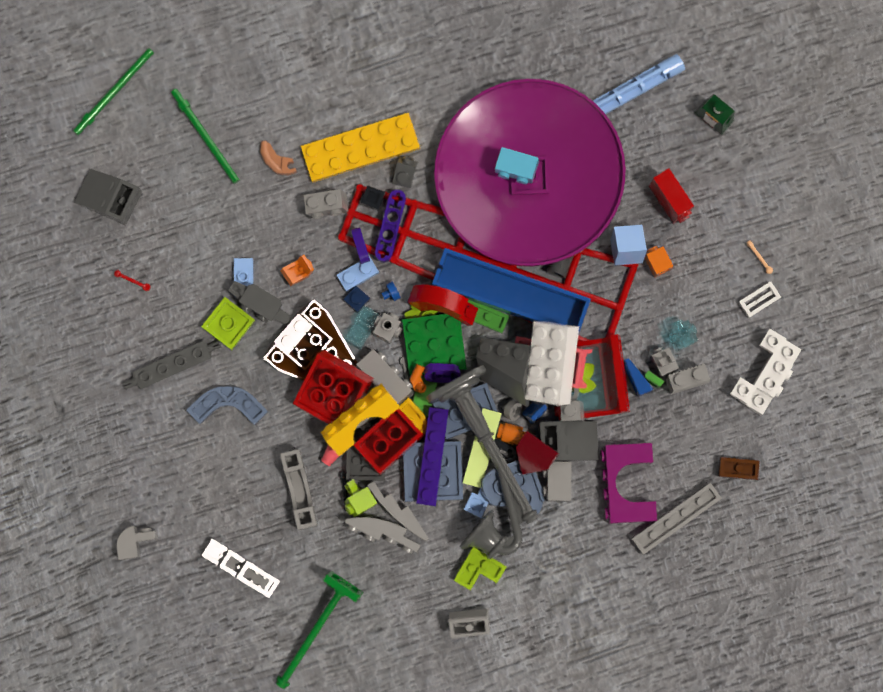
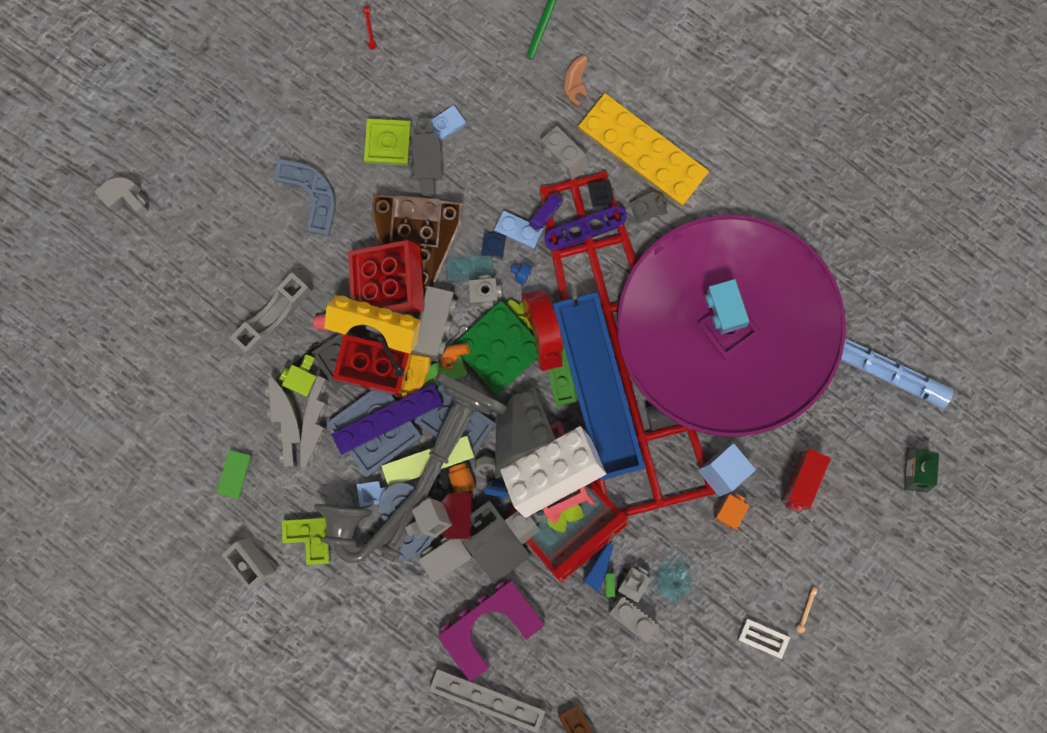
camera: 60 degrees right, 0 degrees up
dark grey plate [123,340,221,390] -> none
slope [201,538,280,598] -> none
green tile [276,571,364,689] -> none
orange bracket [280,254,314,287] -> none
dark purple beam [424,363,461,383] -> none
white bracket [730,329,801,416] -> none
none -> bright green tile [217,450,252,499]
none -> black hinge [377,334,404,377]
none -> light grey brick [405,498,452,538]

